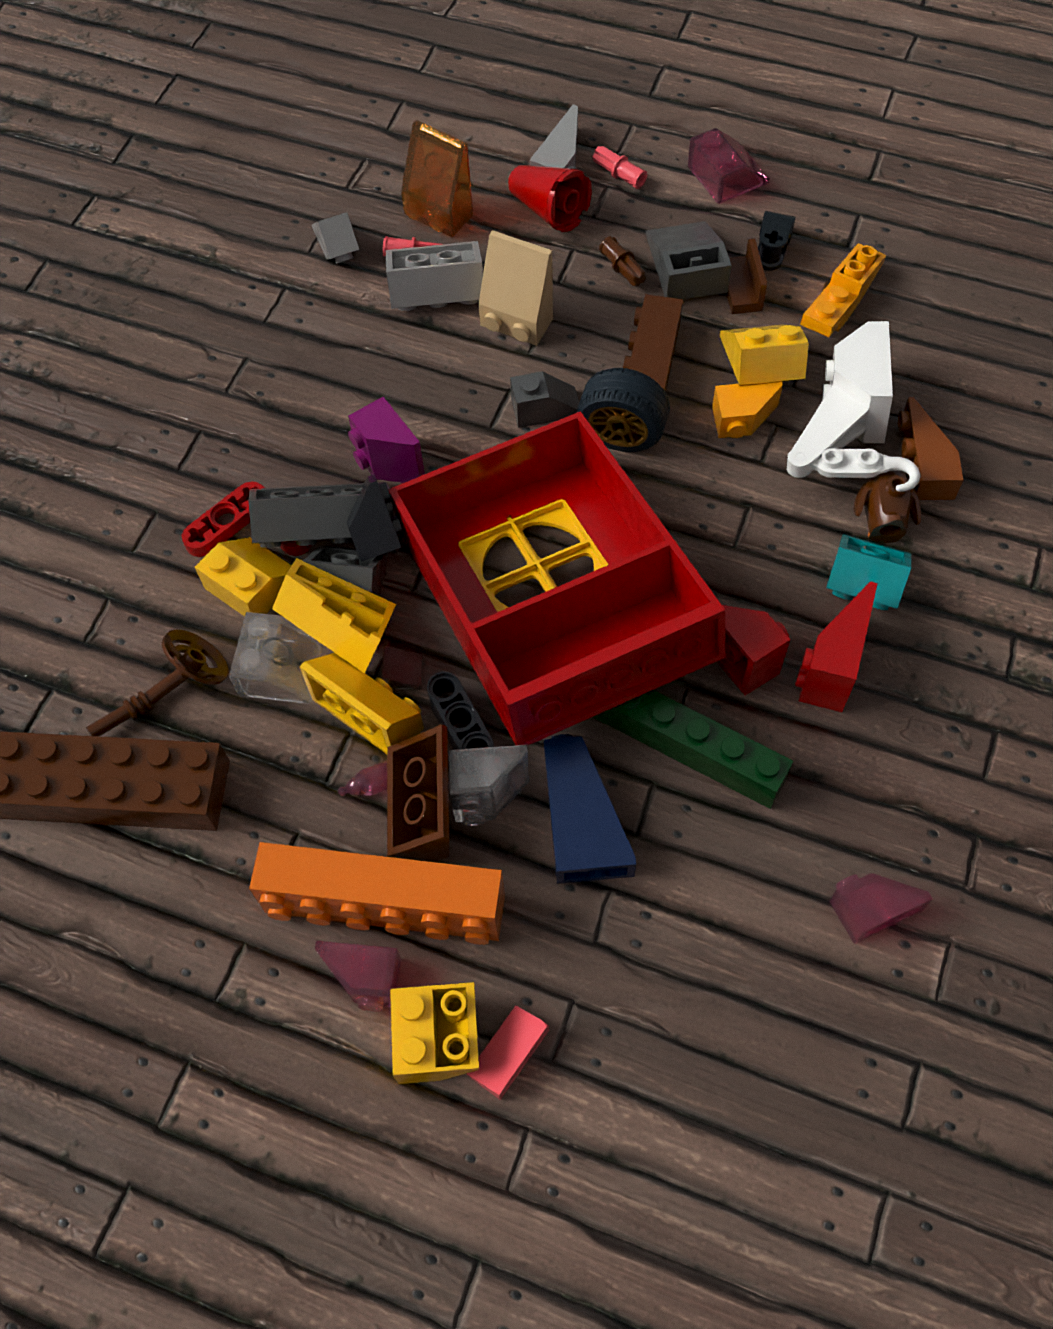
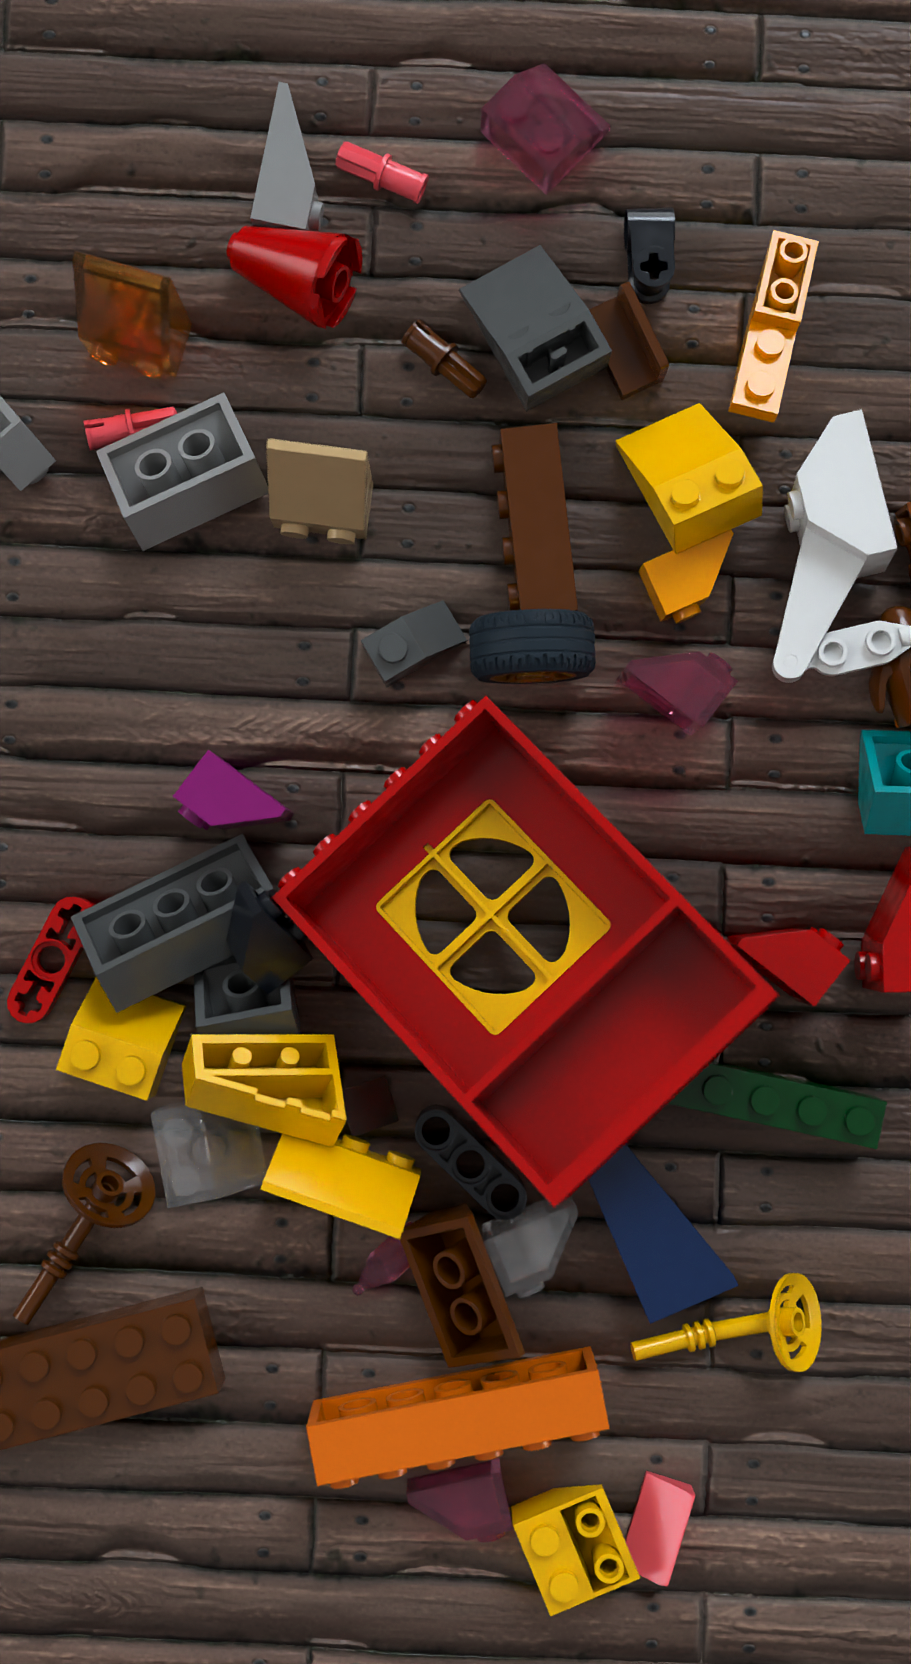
camera: 25 degrees left, 25 degrees up
none -> clear pink slope [616,651,738,736]
none -> yellow dish [630,1273,822,1372]

